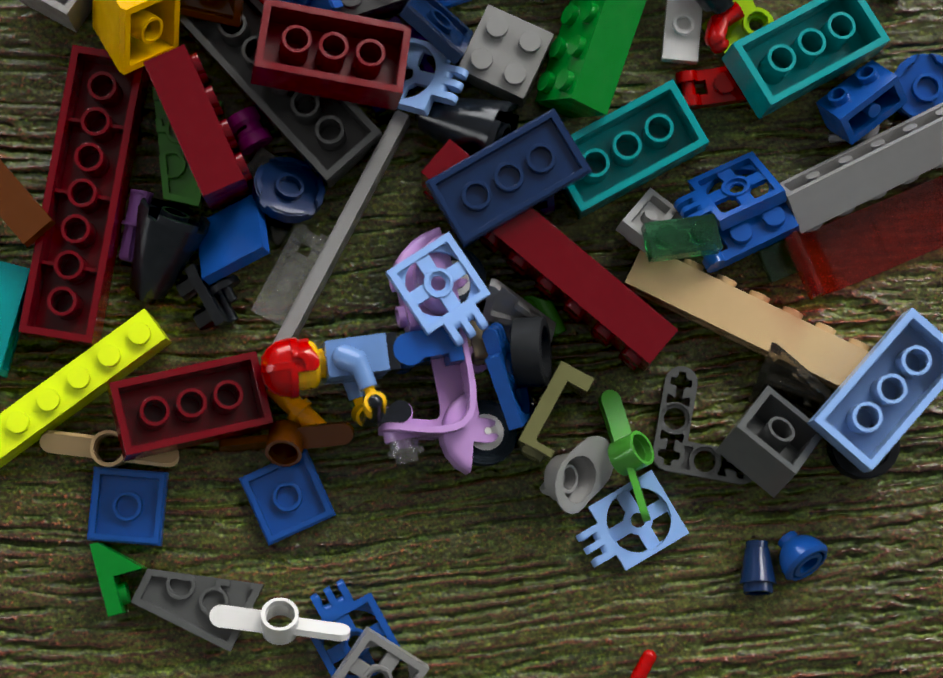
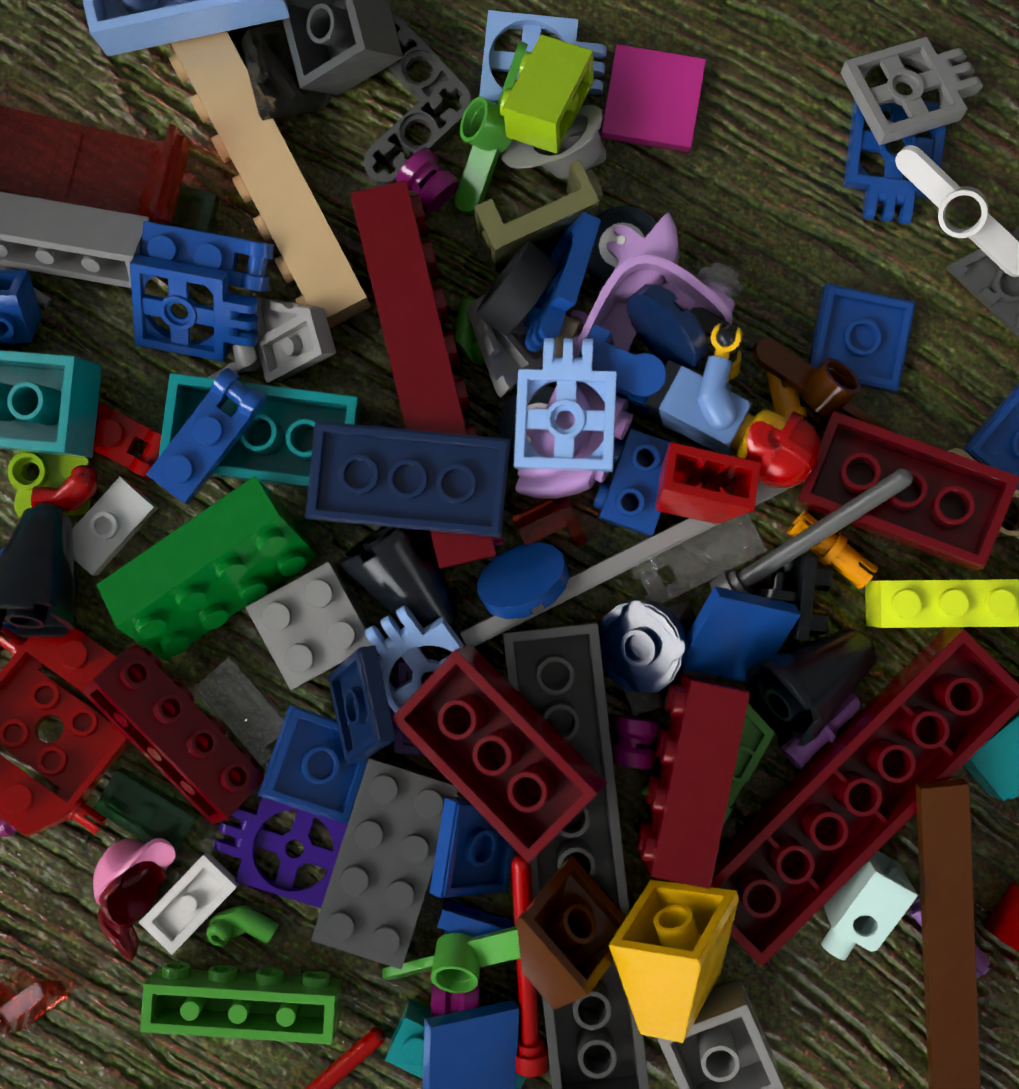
camera: 145 degrees left, 5 degrees up
clear green plate [641,214,723,263] -> none
none -> blue plate [146,368,267,504]
none -> light grey hand [207,345,262,379]
none -> magenta wheel [396,147,460,214]
none -> blue tile [477,542,570,619]
none -> lime brick [500,34,594,154]
none -> clear red tile [511,496,588,547]
none -> blue brick [593,429,670,537]
none -> dark pink tile [601,44,706,153]
none -> dark blue tile [627,284,708,370]
none -> red torso [655,442,761,524]
none -> dark grey piece [710,468,913,594]
none -> light orange pin [787,510,878,589]
none -> light aqua torso [821,851,918,960]

